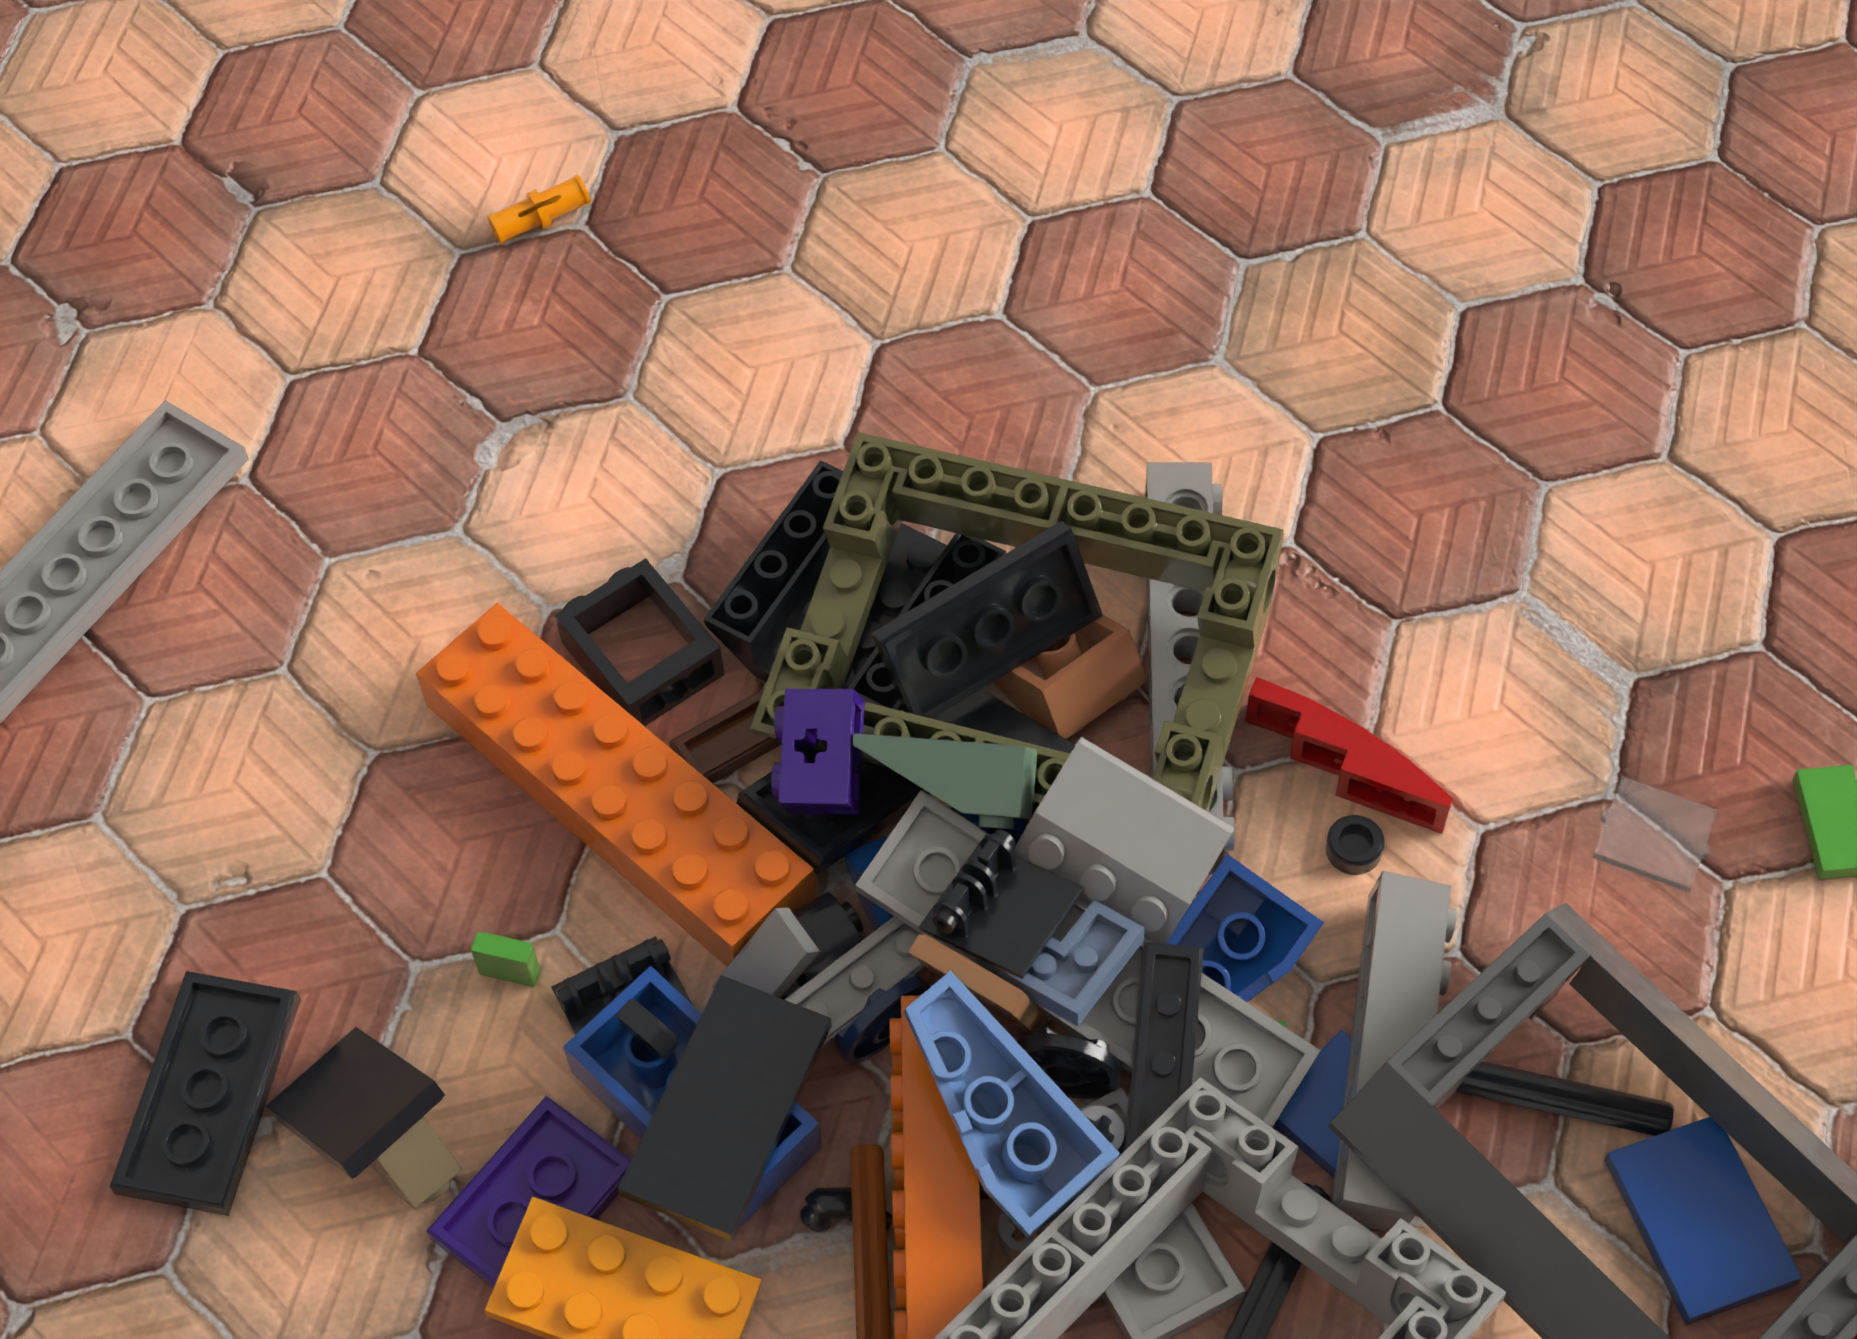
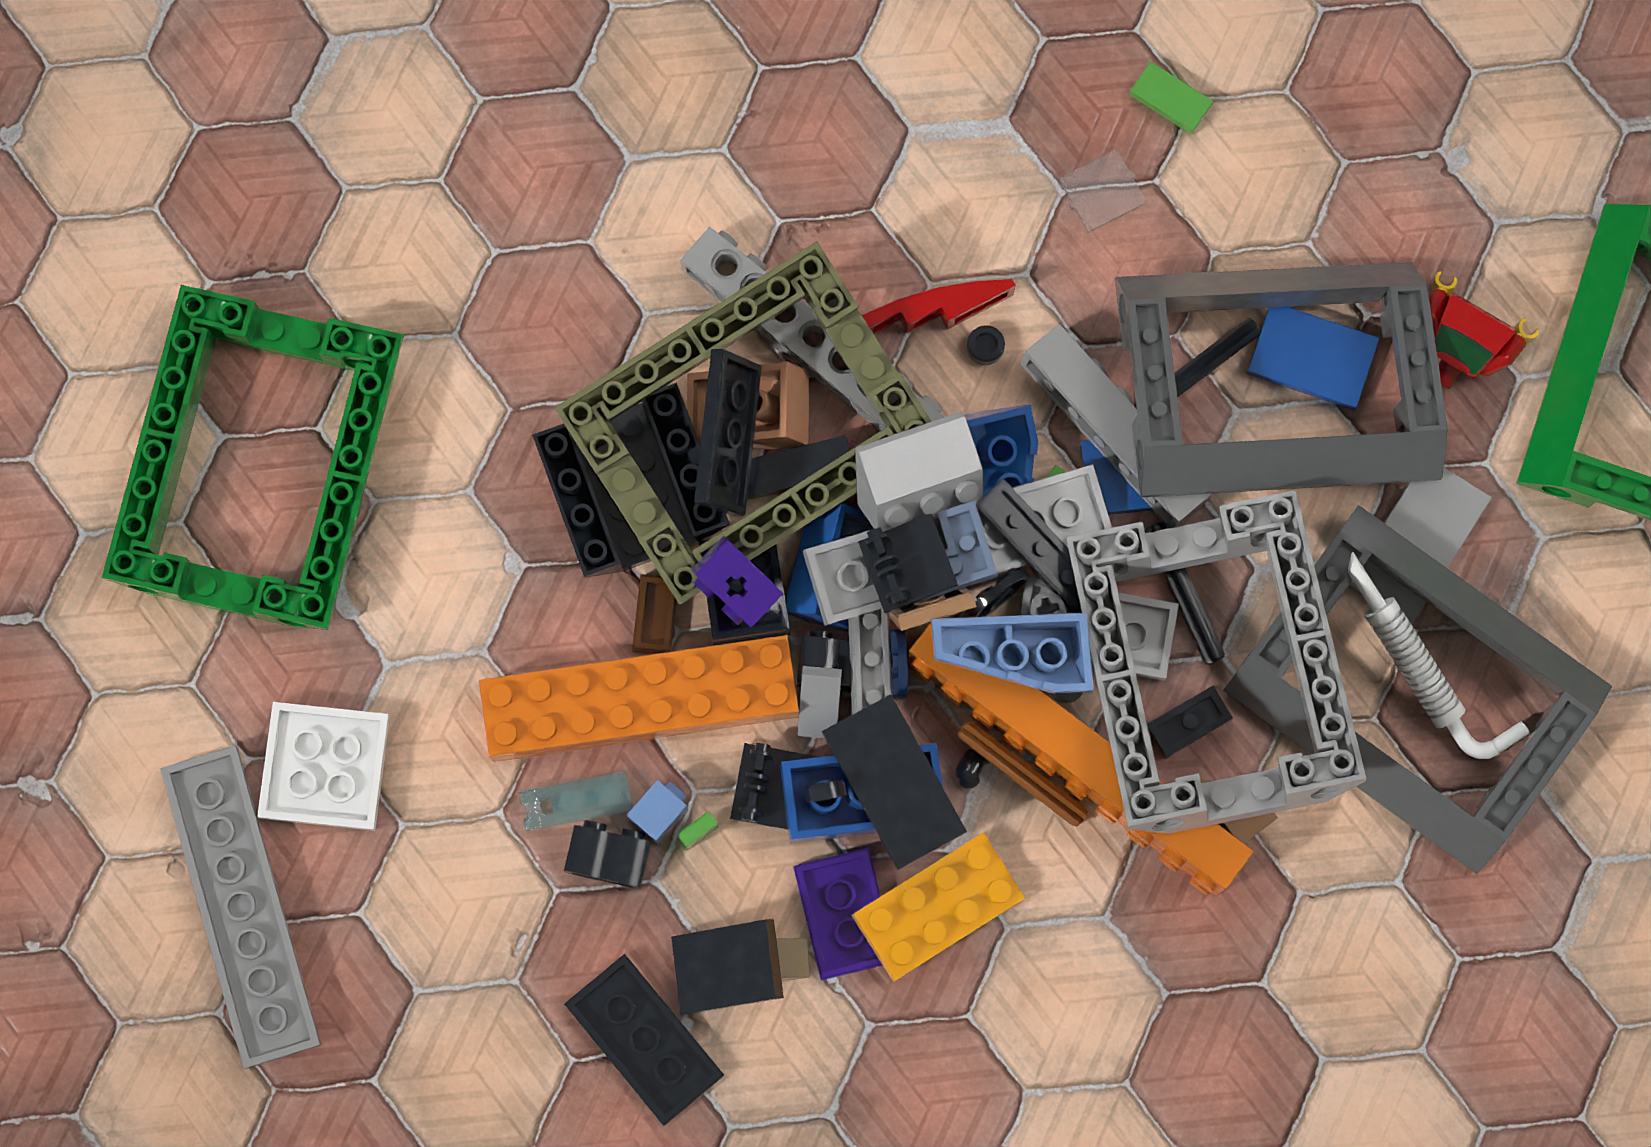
camera: 55 degrees left, 20 degrees up
light orange pin [487,174,591,245] -> none
black window [555,558,725,726] -> none
sand green slope [853,733,1037,830] -> none
none -> green slope [102,285,404,630]
none -> white plate [257,702,390,831]
none -> clear light blue plate [519,771,633,831]
none -> black brick [564,820,651,890]
none -> medium blue brick [627,780,688,844]

